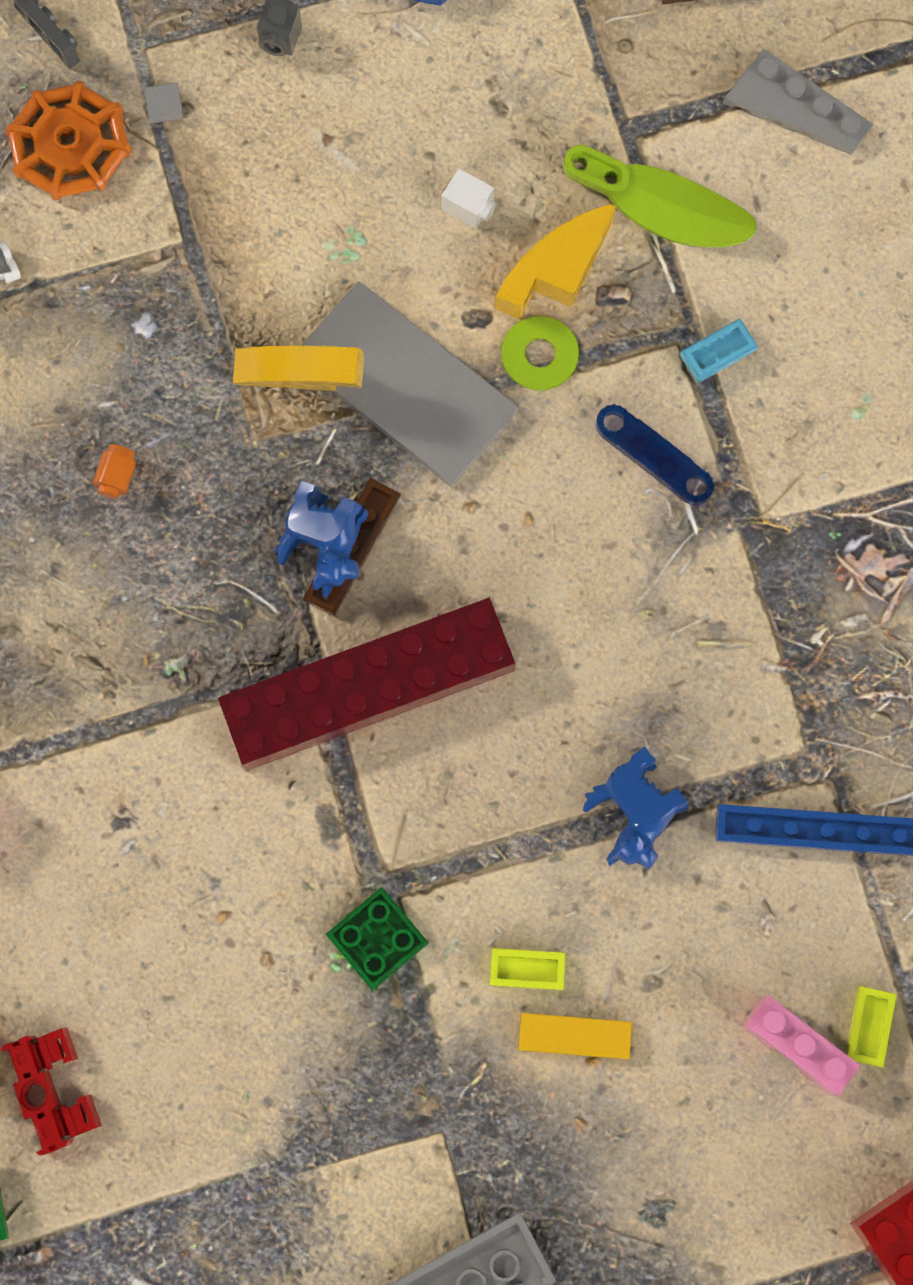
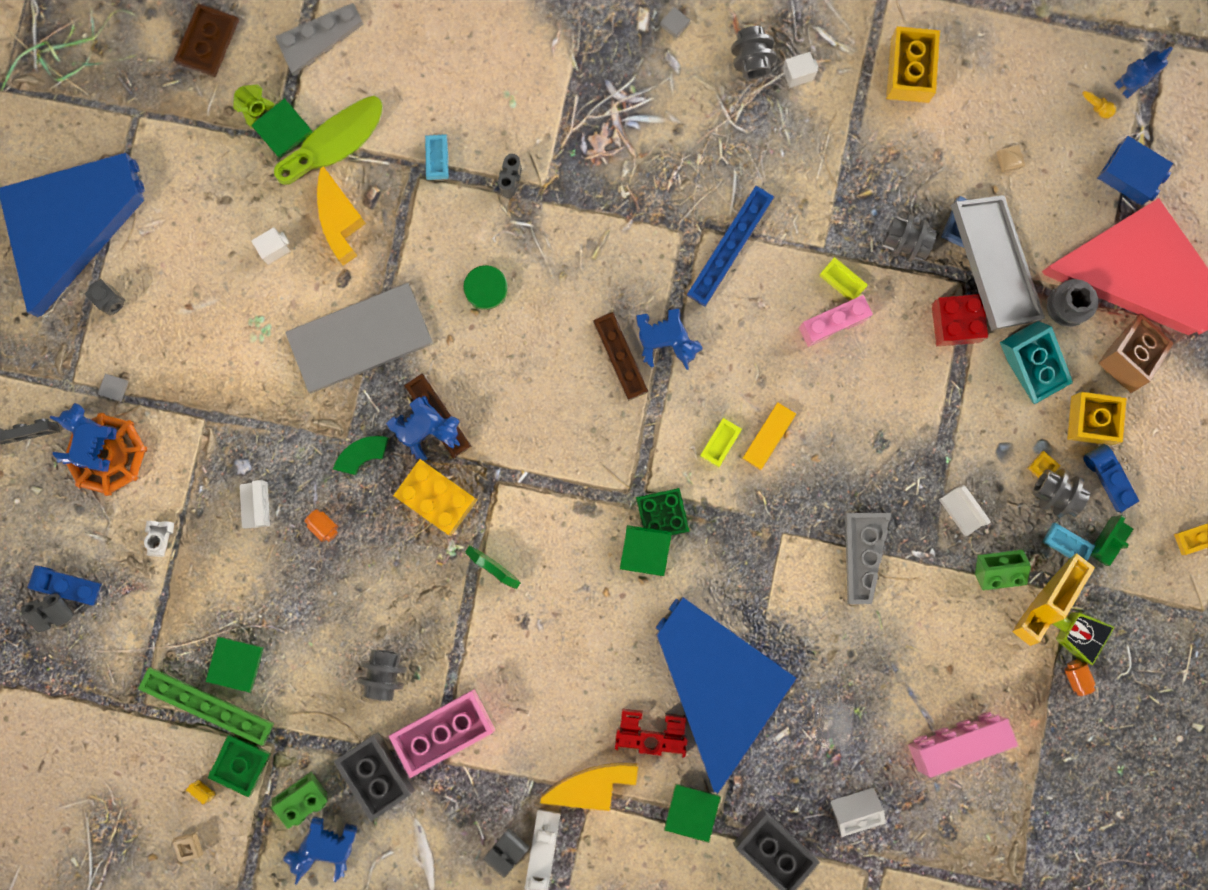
camera: 60 degrees left, 5 degrees up
dark red brick [218,597,516,771] -> none
yellow slope [233,345,365,391] -> none
lime gear [501,316,579,391] -> none
clear blue plate [596,404,714,506] -> none
none -> blue animal [50,403,117,472]
none -> lime brick [233,84,275,128]
none -> white panel [240,480,270,529]
none -> green tile [251,98,313,159]
none -> green tile [333,436,389,476]
none -> yellow brick [393,459,477,536]
none -> green tile [463,265,508,310]
none -> green tile [465,545,521,589]
none -> dark grey piece [498,153,522,198]
none -> reddish brown tile [593,312,649,401]
none -> green tile [620,525,672,576]
none -> blue slope [656,597,797,794]

